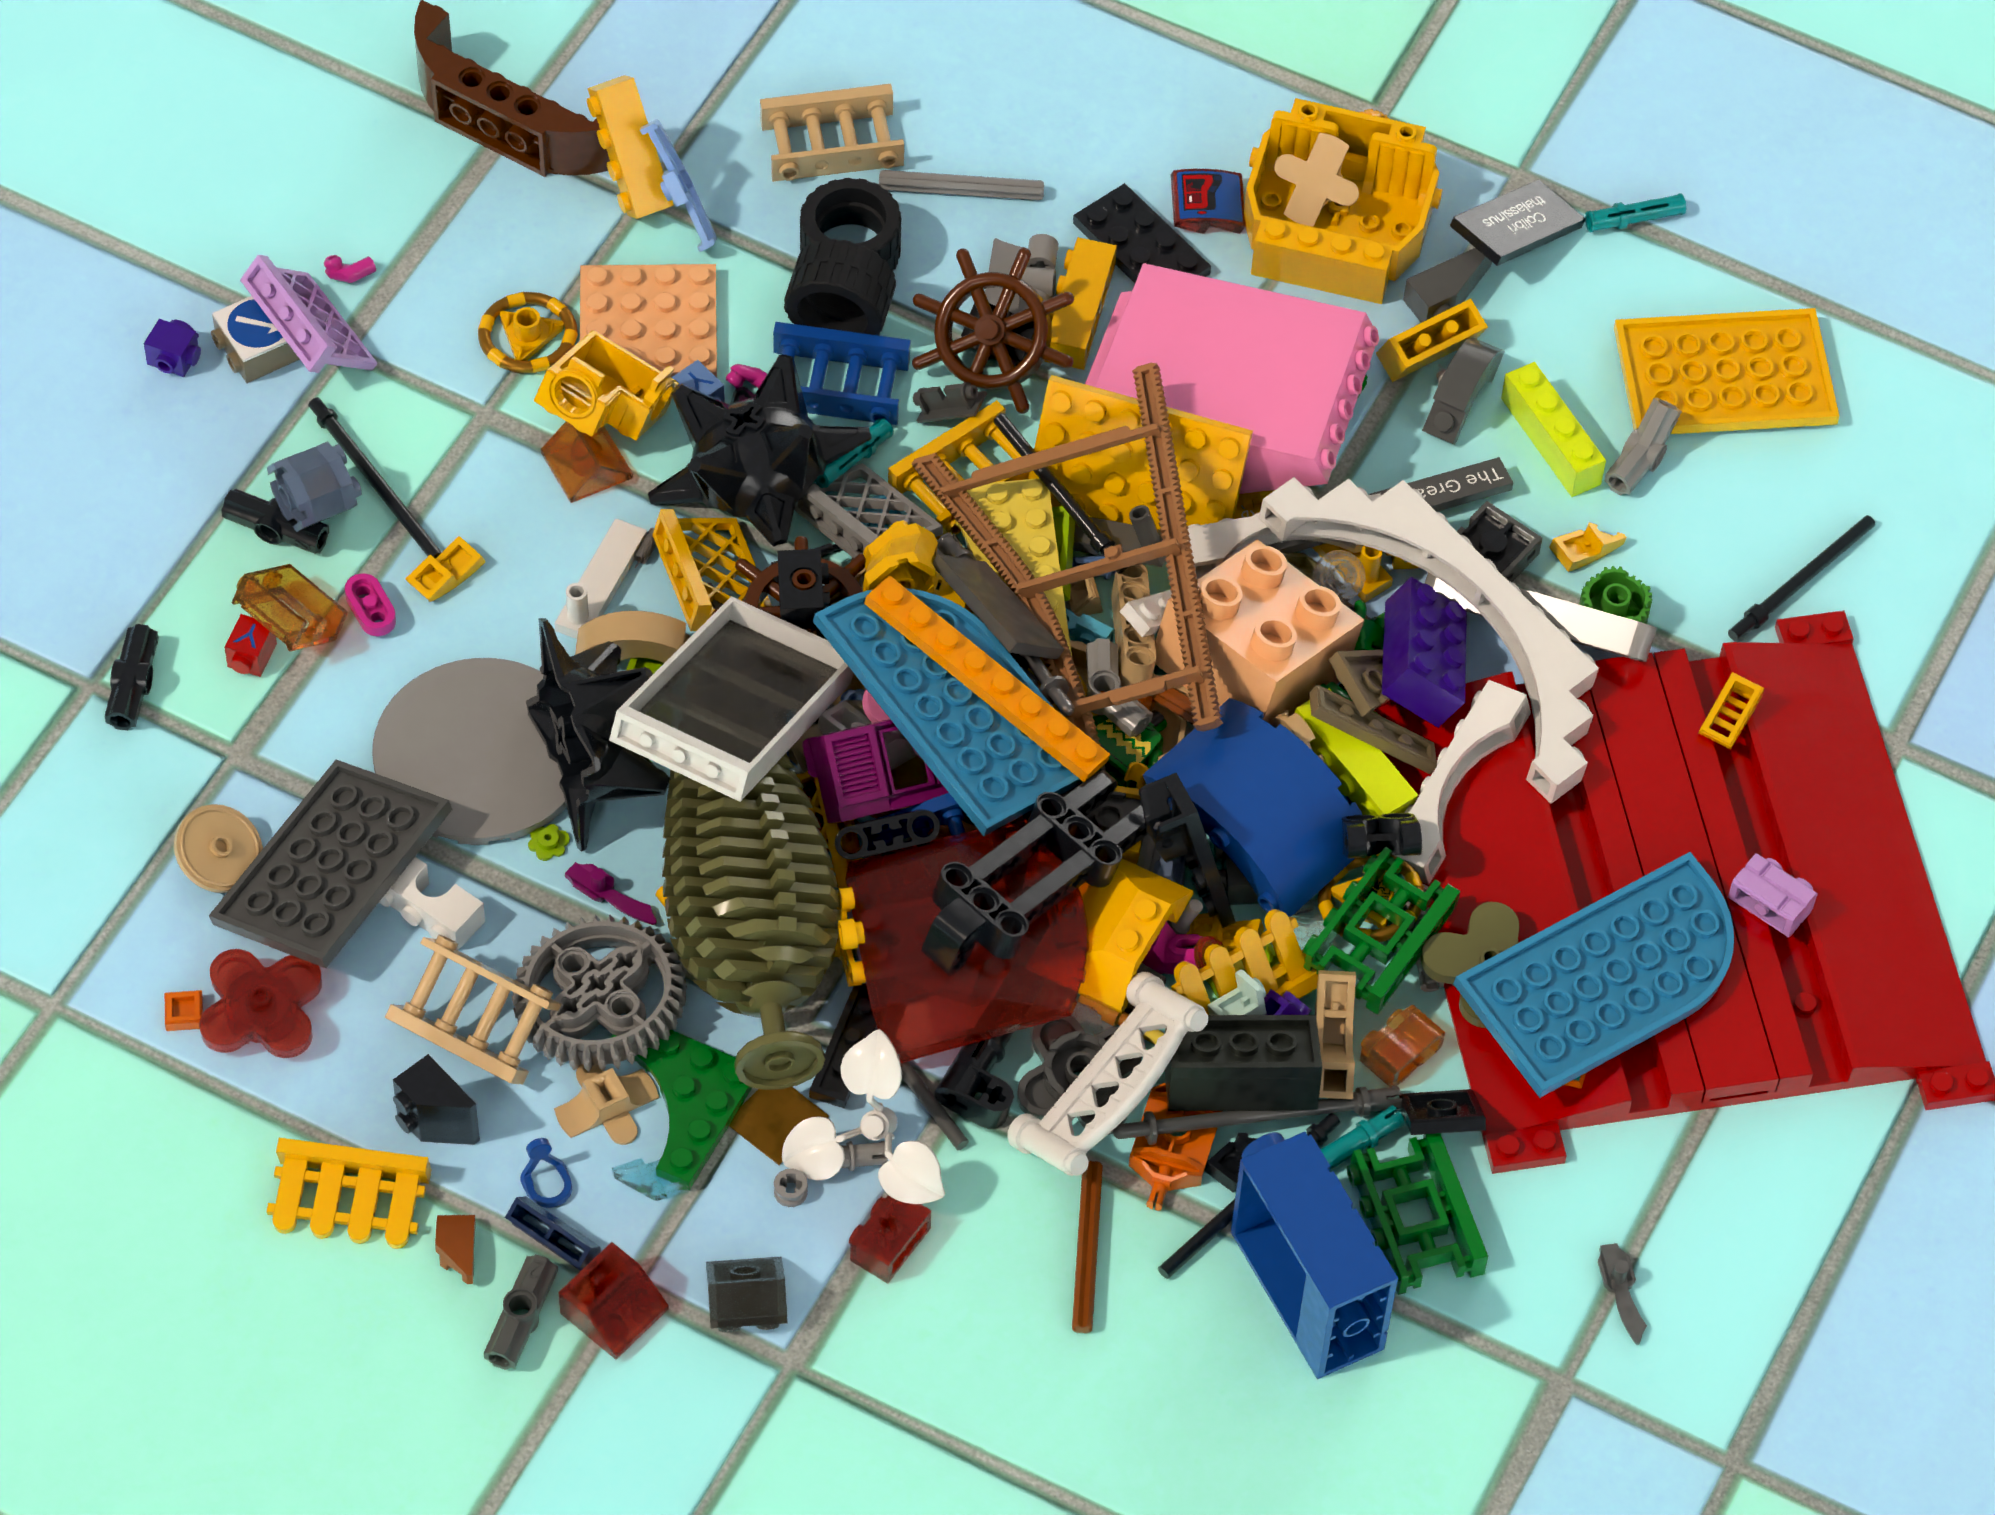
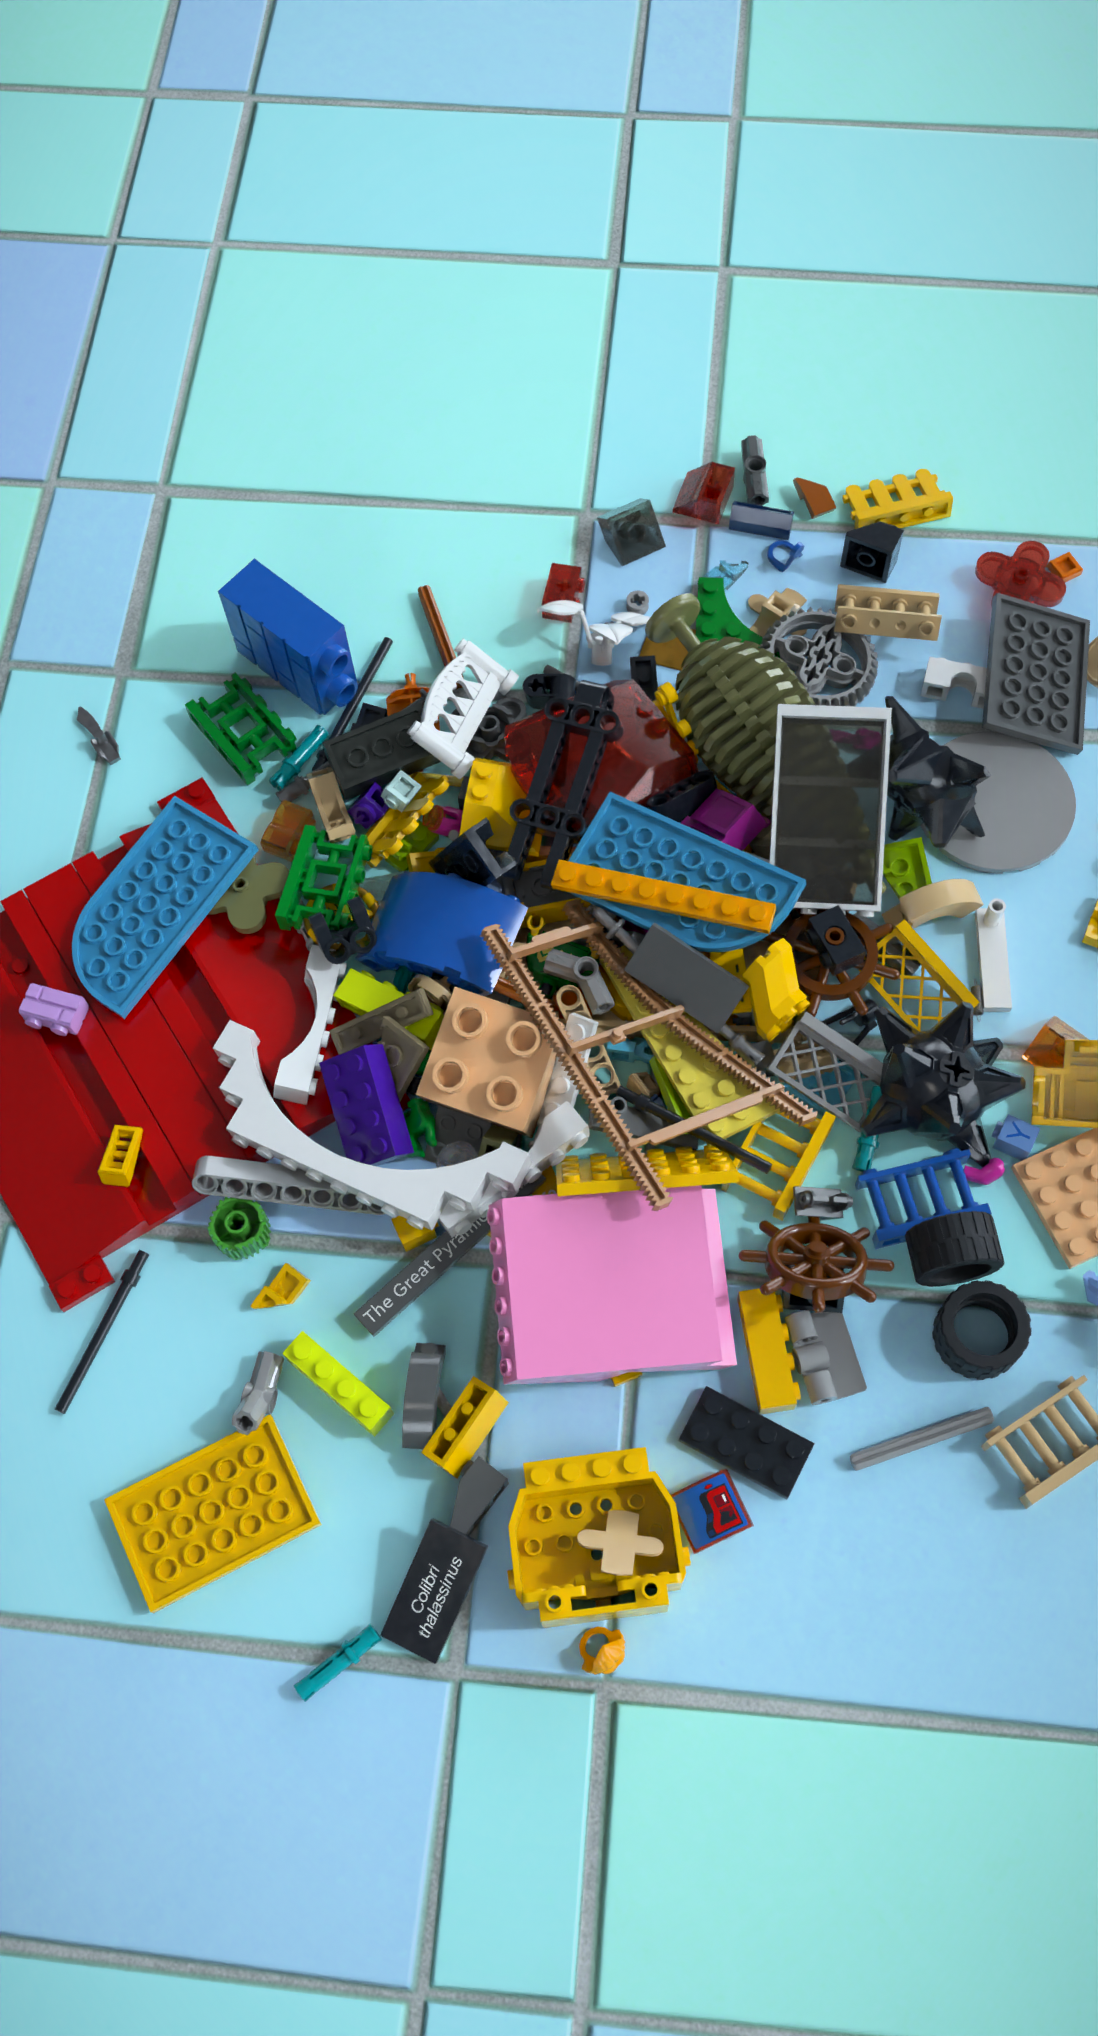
camera: 165 degrees right, 10 degrees up
black tile [1399,1089,1486,1135] -> none
piece [1457,501,1542,582] -> none

